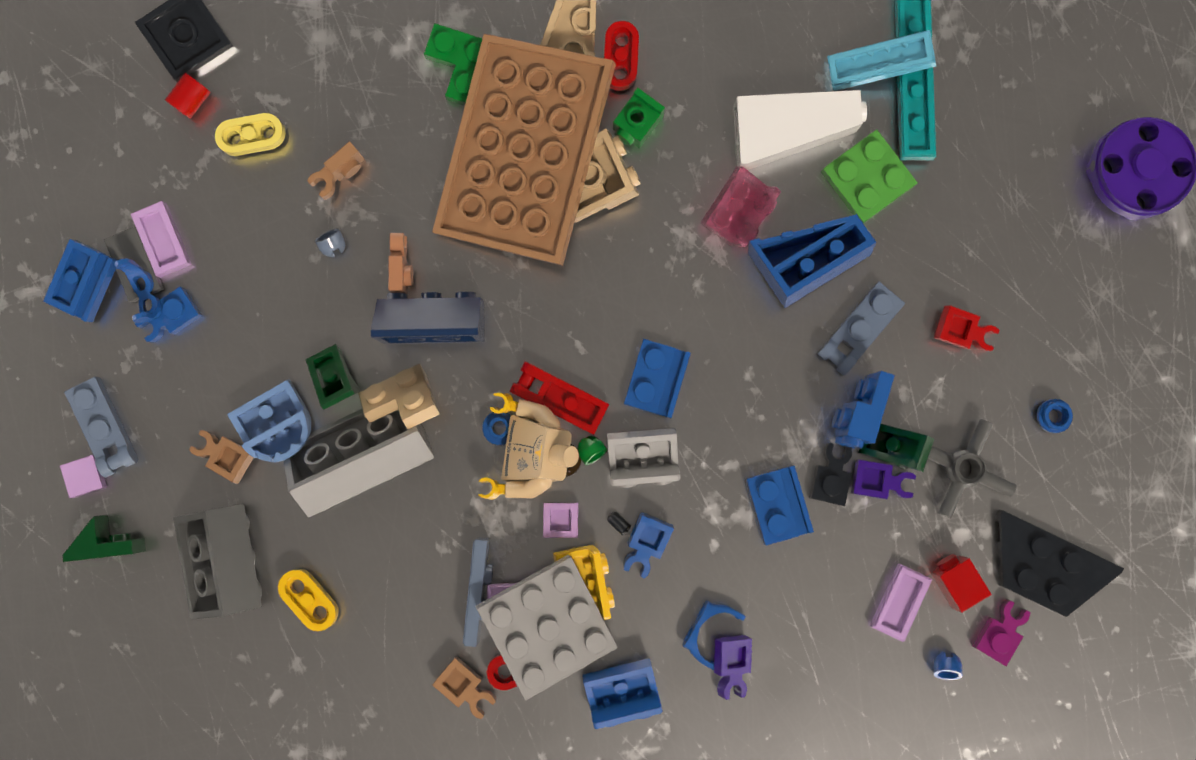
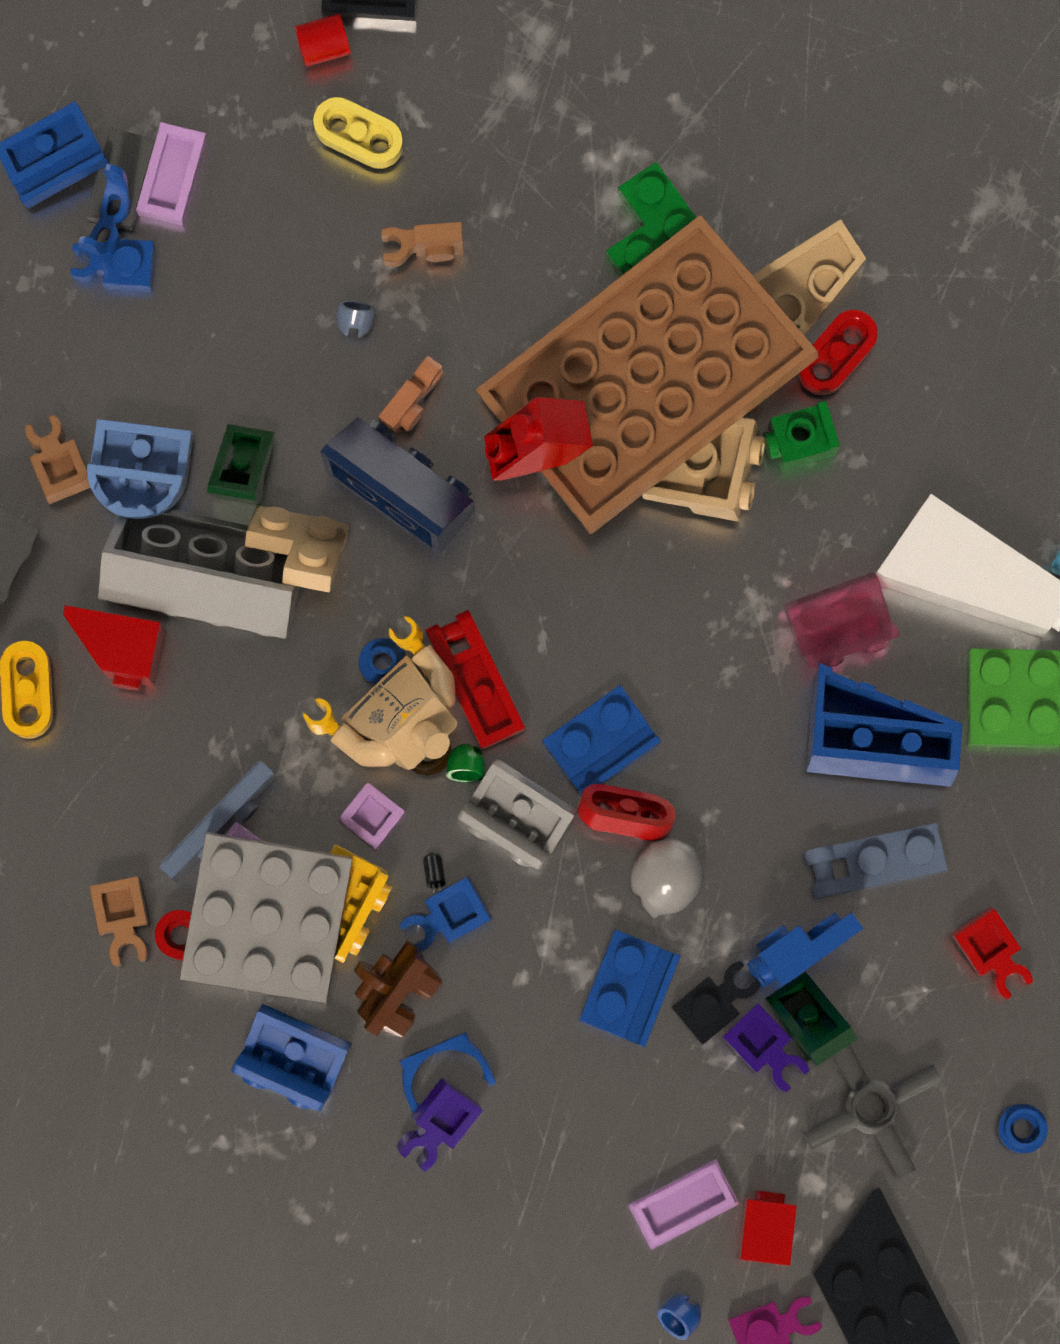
camera: 35 degrees right, 5 degrees down
none -> red slope [63,605,165,691]
none -> reddish brown hips [354,941,442,1037]
none -> red slope [484,397,593,481]
none -> red plate [577,784,676,841]
none -> light grey hair [630,837,704,919]

